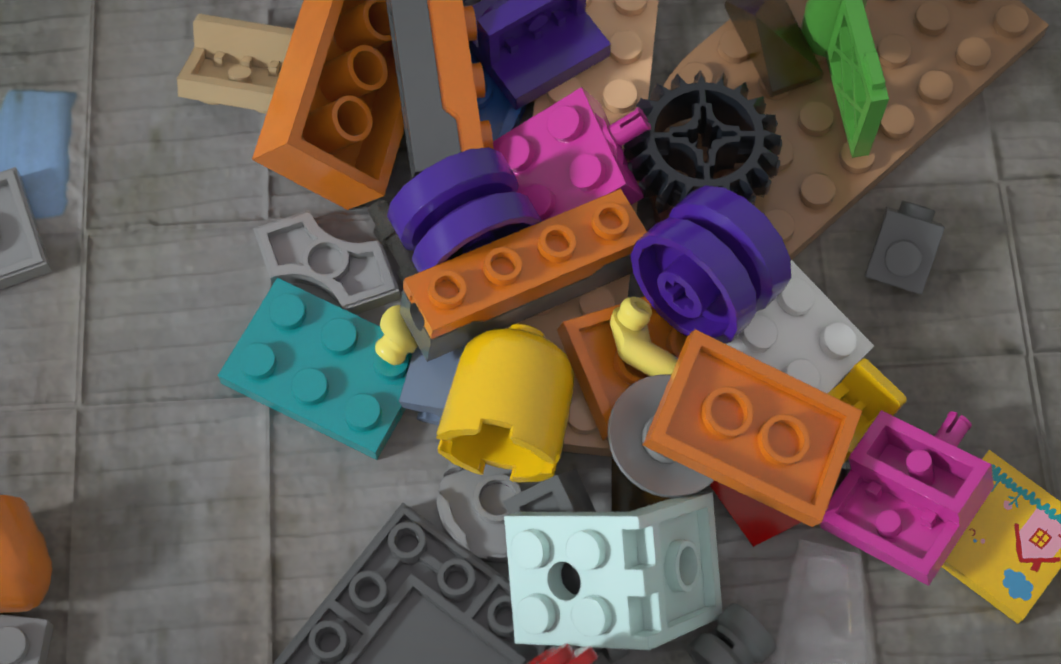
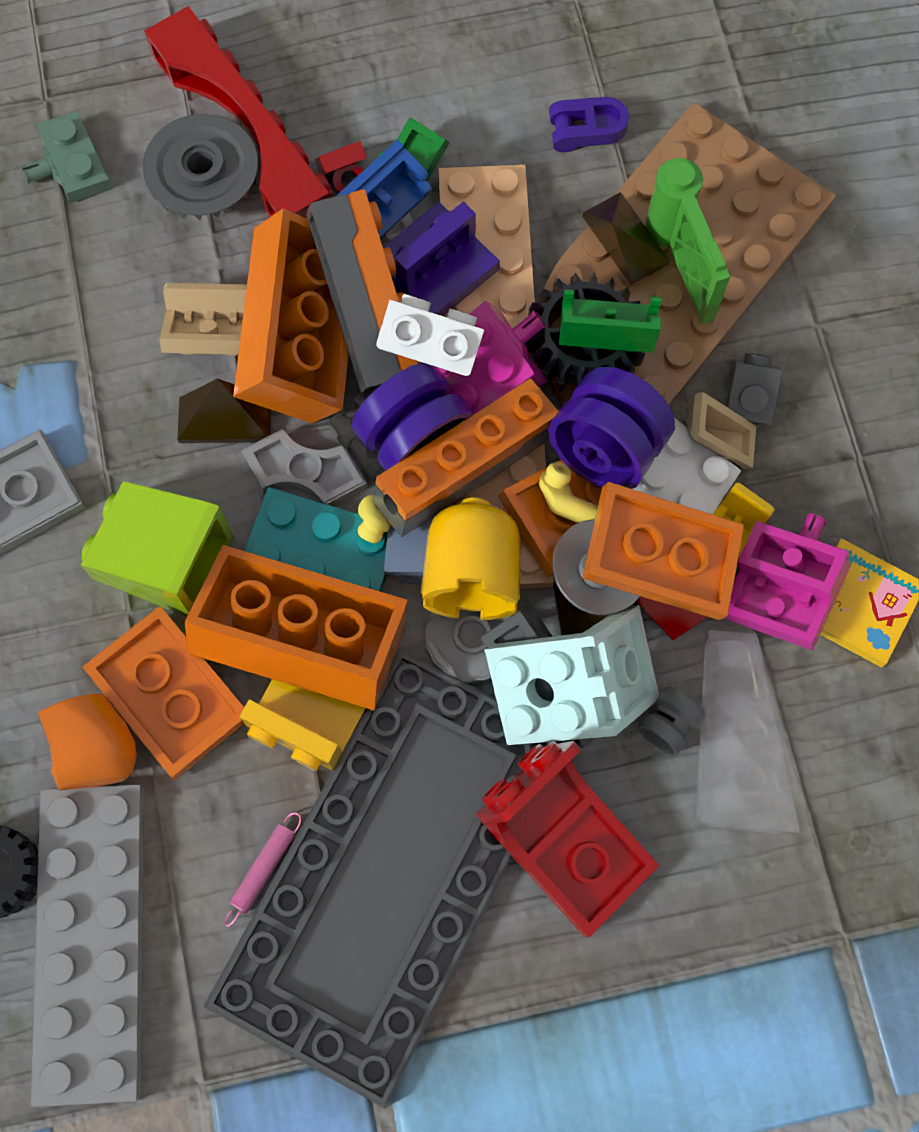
camera: 10 degrees left, 5 degrees up
none -> lime slope [80,481,234,617]
none -> orange plate [82,606,244,781]
none -> dark brown slope [177,378,271,443]
none -> orange brick [185,545,408,710]
none -> yellow bracket [239,679,367,771]
none -> white bracket [376,294,484,376]
none -> green hinge [559,289,662,353]
none -> tan slope [685,392,756,470]

